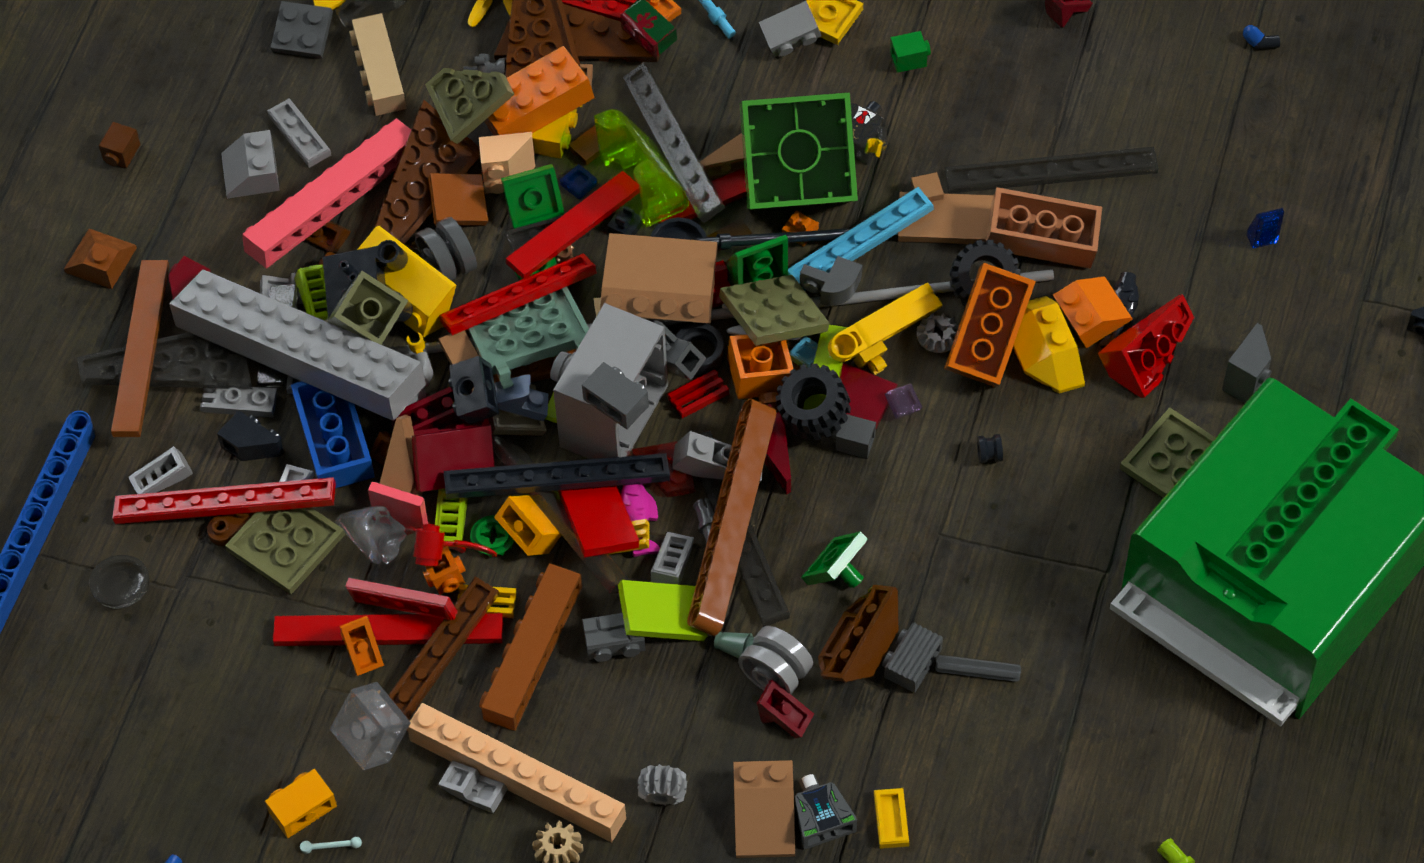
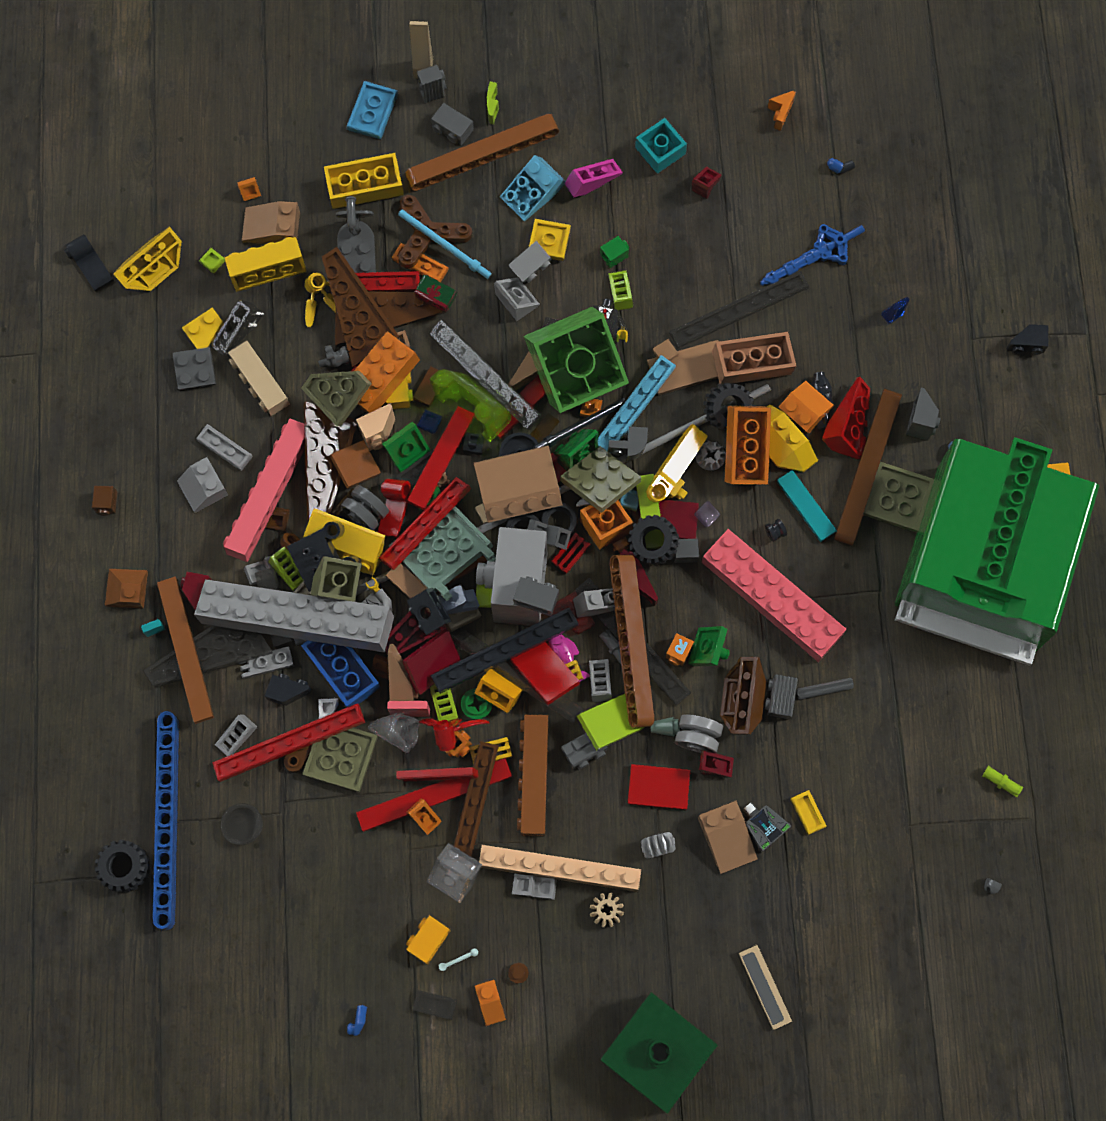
camera: 20 degrees left, 15 degrees up
none -> teal tile [141,619,165,637]
none -> red door [378,479,411,538]
none -> light grey slope [494,277,540,321]
none -> lime slope [608,271,633,311]
none -> red tile [628,764,690,810]
none -> orange brick [665,633,694,666]
none -> coral brick [702,529,846,662]
none -> blue bar [760,224,865,286]
none -> teal tile [777,470,837,542]
none -> reddish brown beam [834,388,902,546]

